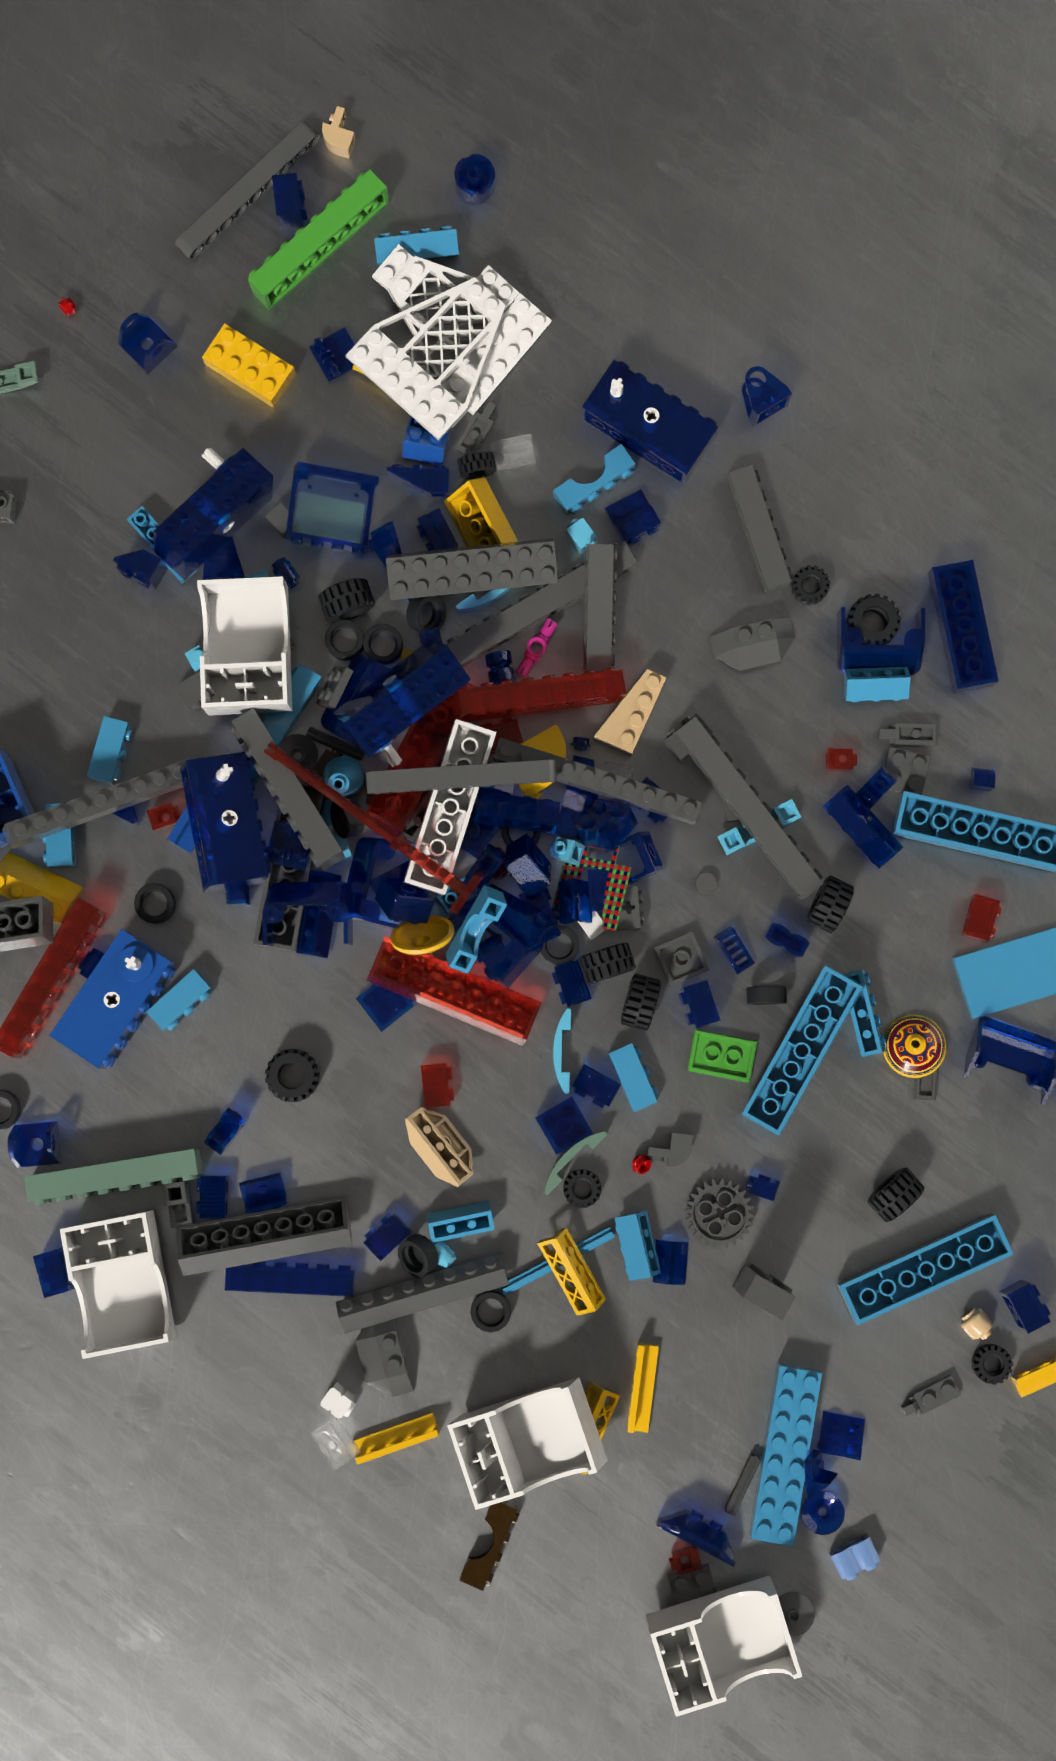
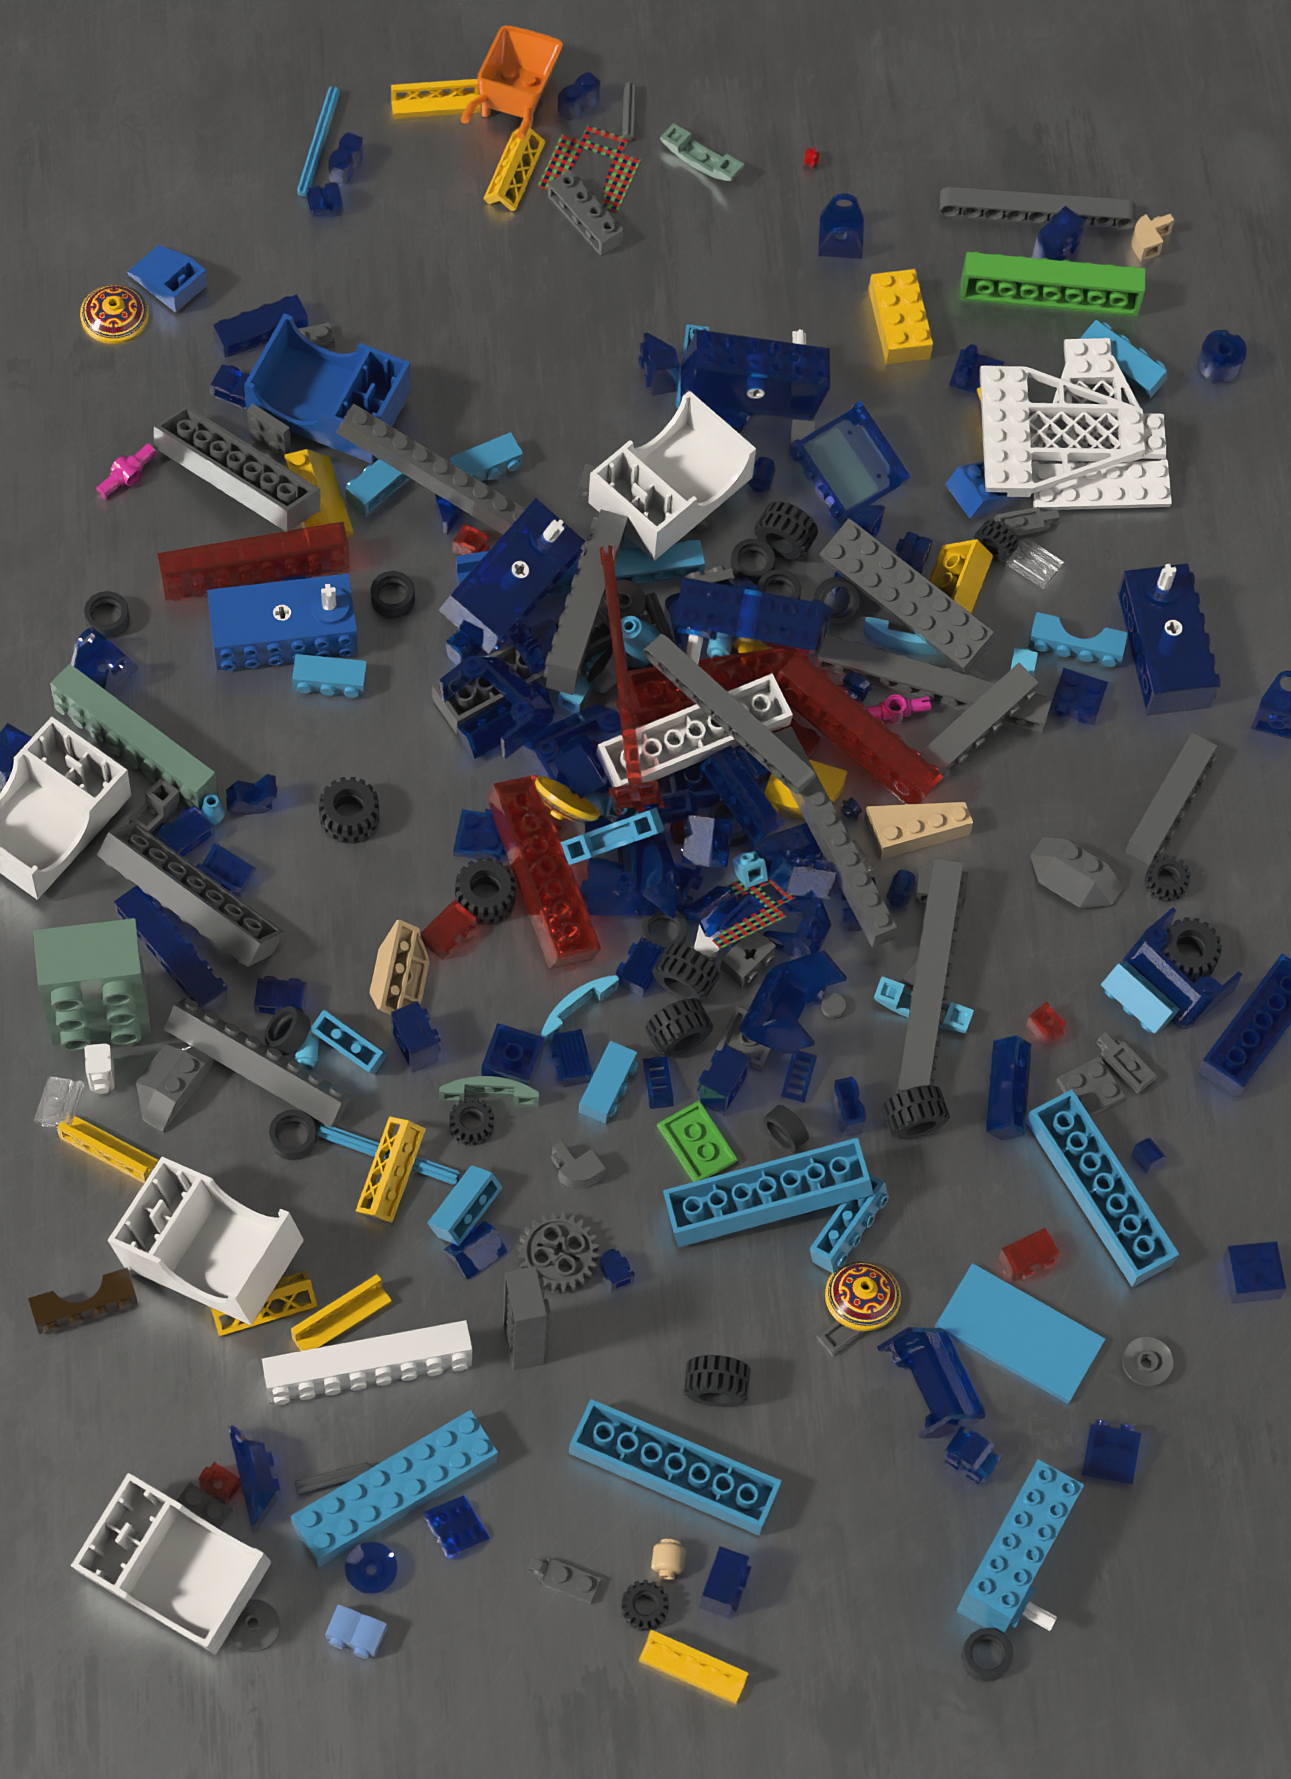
camera: 40 degrees right, 20 degrees down
clear blue slope [387,464,450,498] -> none
red plate [632,1154,652,1174] -> none
clear blue slope [804,1449,838,1498] -> none
clear blue slope [851,767,897,813] -> none
none -> sand green piece [33,918,152,1051]
none -> dark azure cone [201,794,225,824]
none -> white brick [262,1320,472,1405]
none -> clear blue brick [391,1001,441,1073]
none -> black tyre [455,858,516,925]
none -> clear blue slope [642,1057,674,1109]
none -> clear blue windscreen [739,950,847,1054]
none -> clear blue brick [886,870,916,907]

